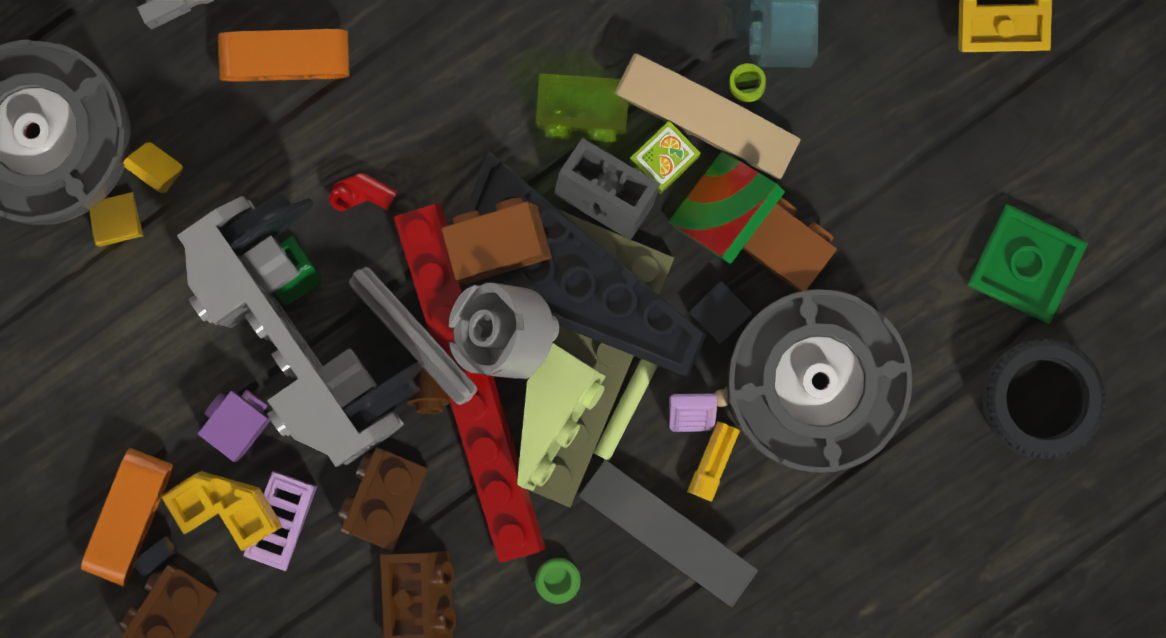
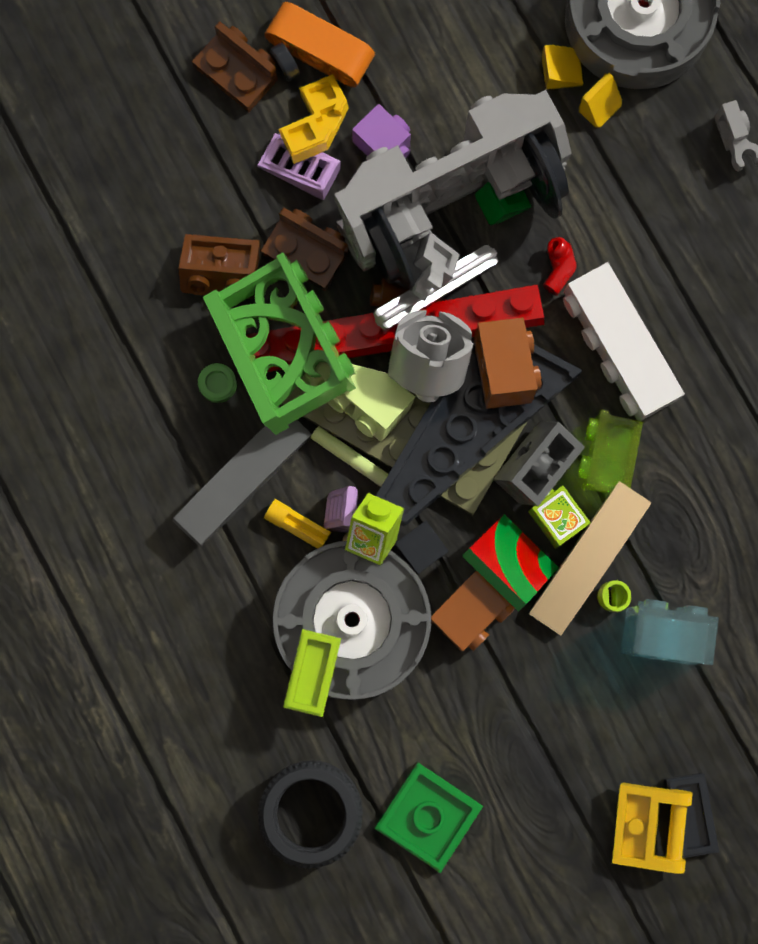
camera: 90 degrees right, 5 degrees down
orange beam [218,29,349,81] -> none
none -> bright green fence [203,252,356,435]
none -> lime tile [283,629,341,717]
none -> lime brick [345,493,404,566]
none -> light grey plate [412,232,459,302]
none -> white brick [563,262,685,422]

